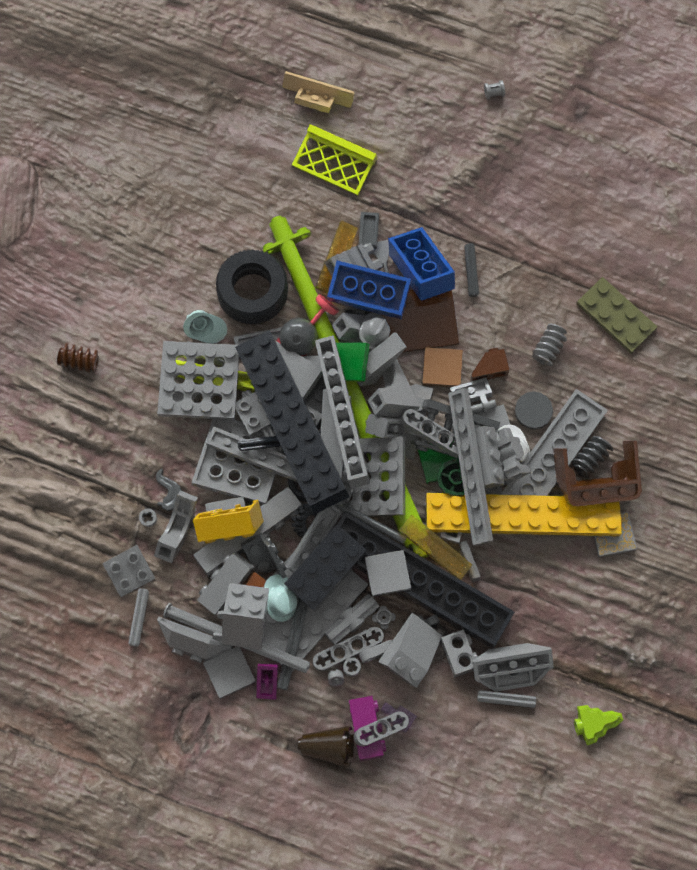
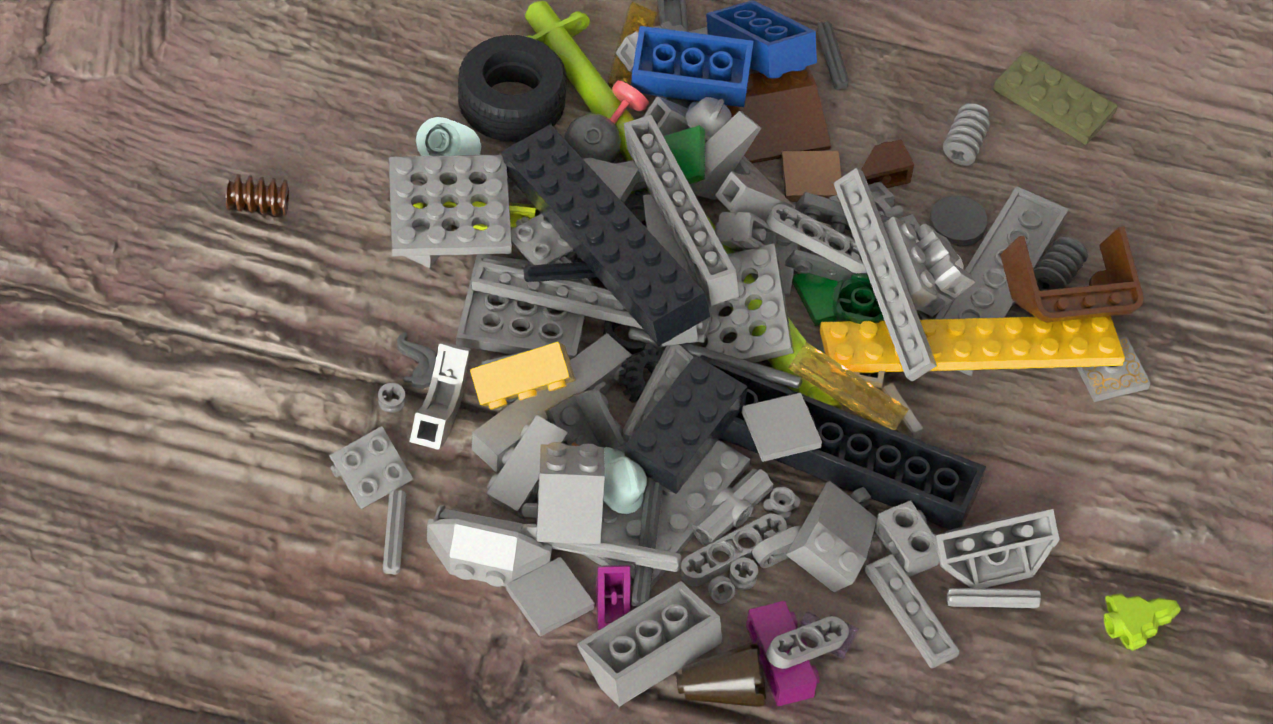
camera: 10 degrees left, 20 degrees down
none -> light grey slope [577,581,723,707]
none -> light grey tile [865,554,960,669]

